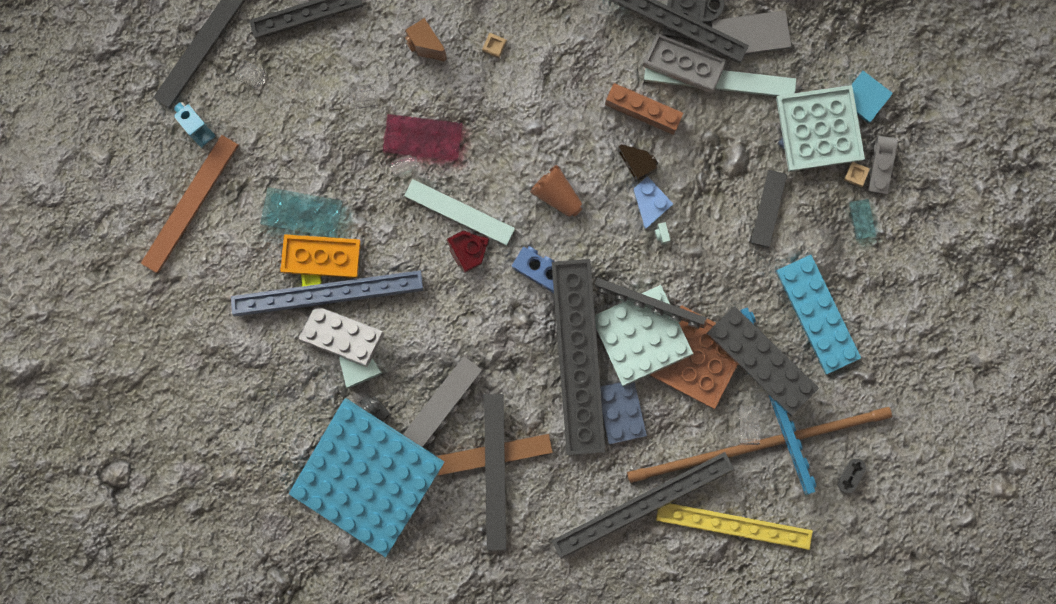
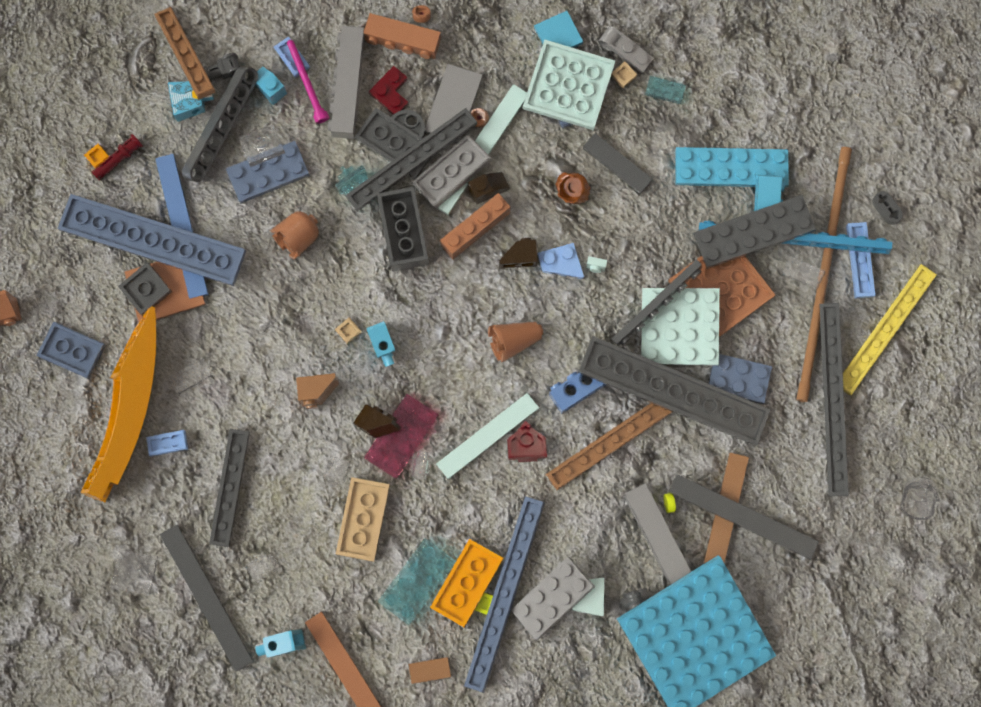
camera: 65 degrees left, 5 degrees down
none -> tan plate [335,477,390,562]
none -> dark brown slope [353,404,402,438]
none -> medium azure torso [366,321,396,367]
none -> dark grey brick [377,187,429,272]
none -> medium nougat tile [408,657,451,684]
none -> dark brown slope [468,172,510,205]
none -> nougat tile [471,108,489,127]
none -> medium nougat tile [546,403,672,491]
none -> dark orange hair [555,172,591,205]
none -> neon yellow tile [663,493,676,513]
none -> medium azure brick [754,175,785,211]
none -> light blue plate [846,222,876,299]

